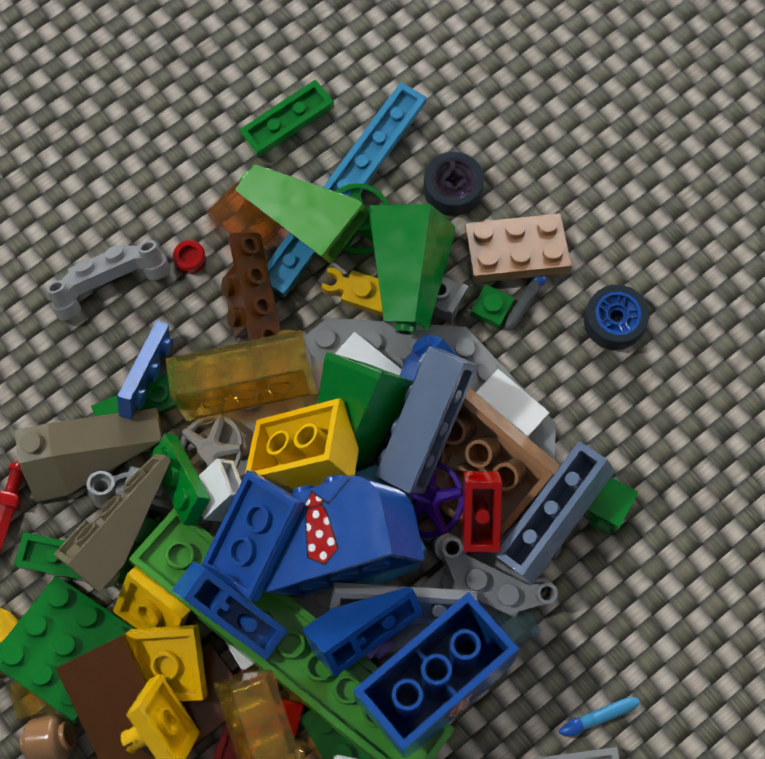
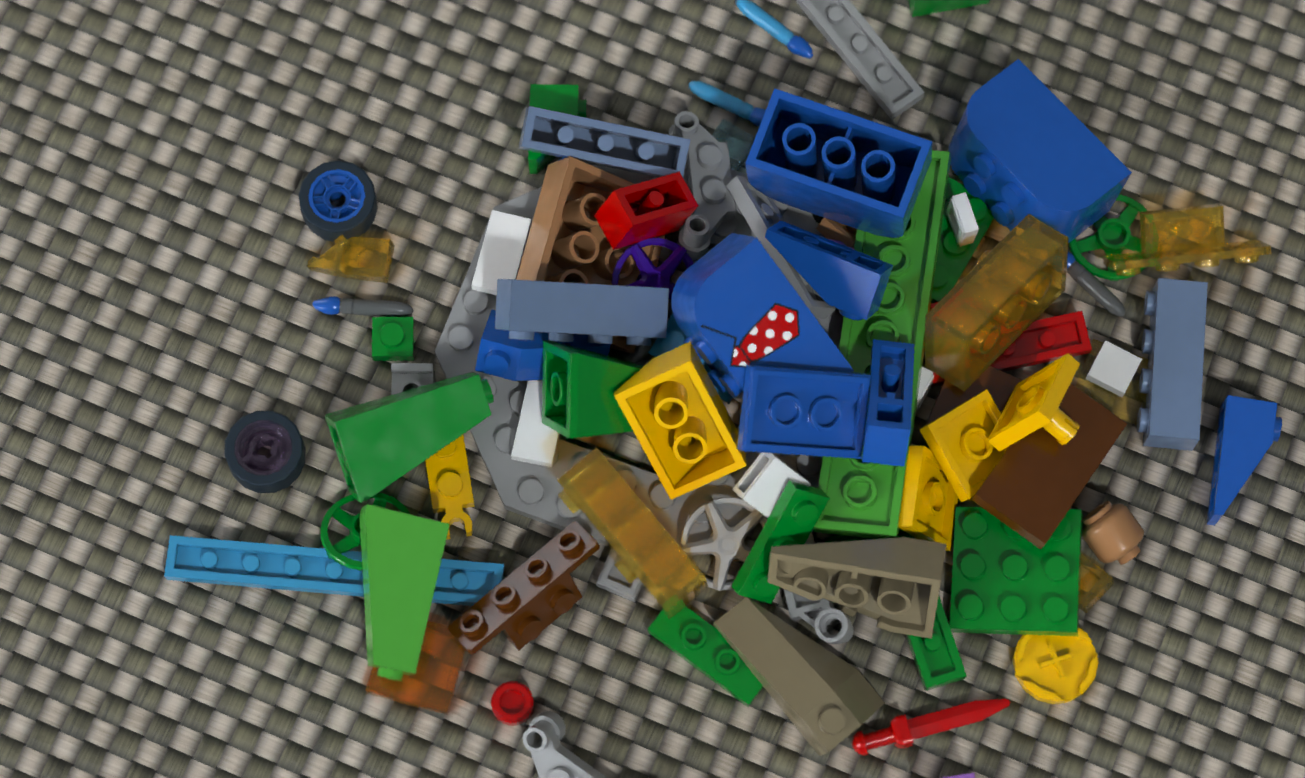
camera: 120 degrees left, 0 degrees up
blue plate [117,320,173,420] -> none
green plate [239,79,334,158] -> none
medium nougat plate [465,213,572,283] -> none
none -> clear yellow slope [307,235,395,283]
none -> dark azure piece [689,81,766,126]

